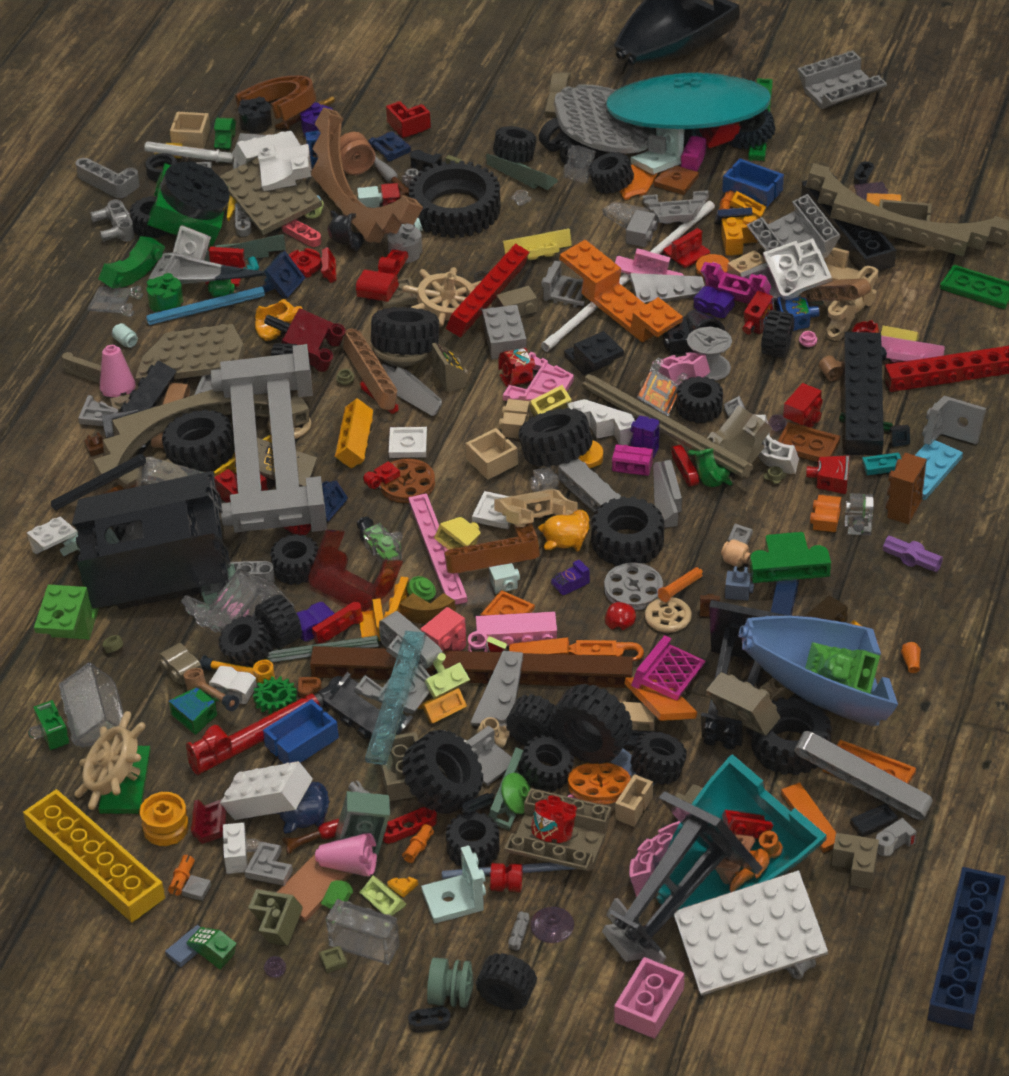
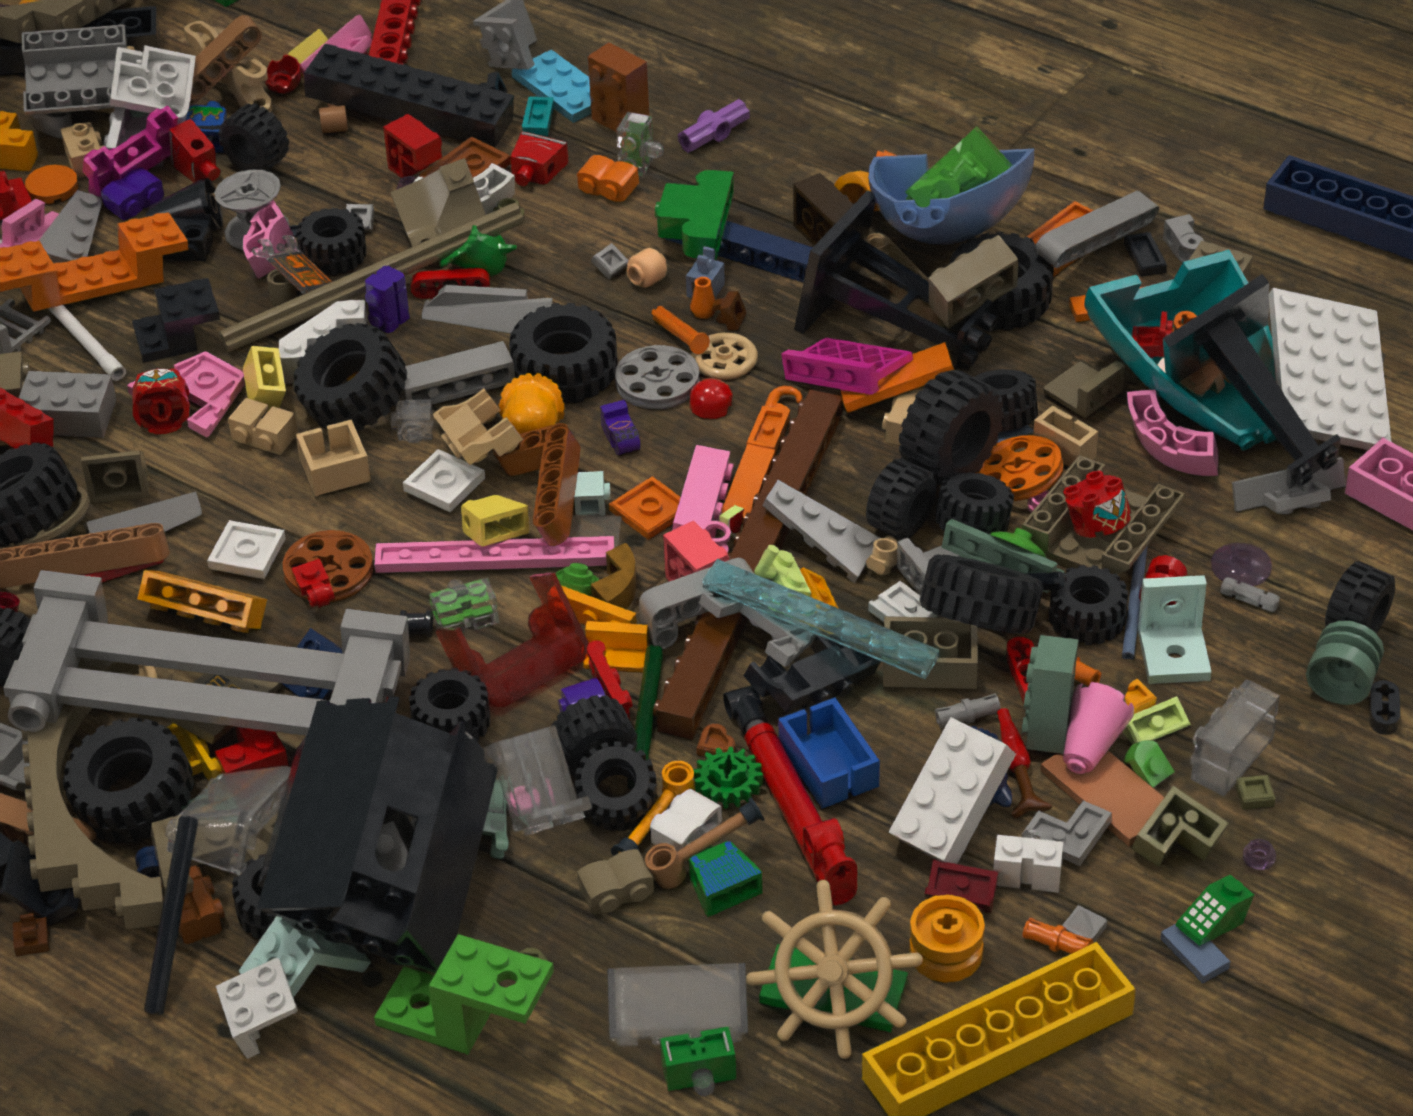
camera: 75 degrees left, 0 degrees up
dark pink brick [612,444,653,476] -> none
none -> orange cone [690,277,716,319]

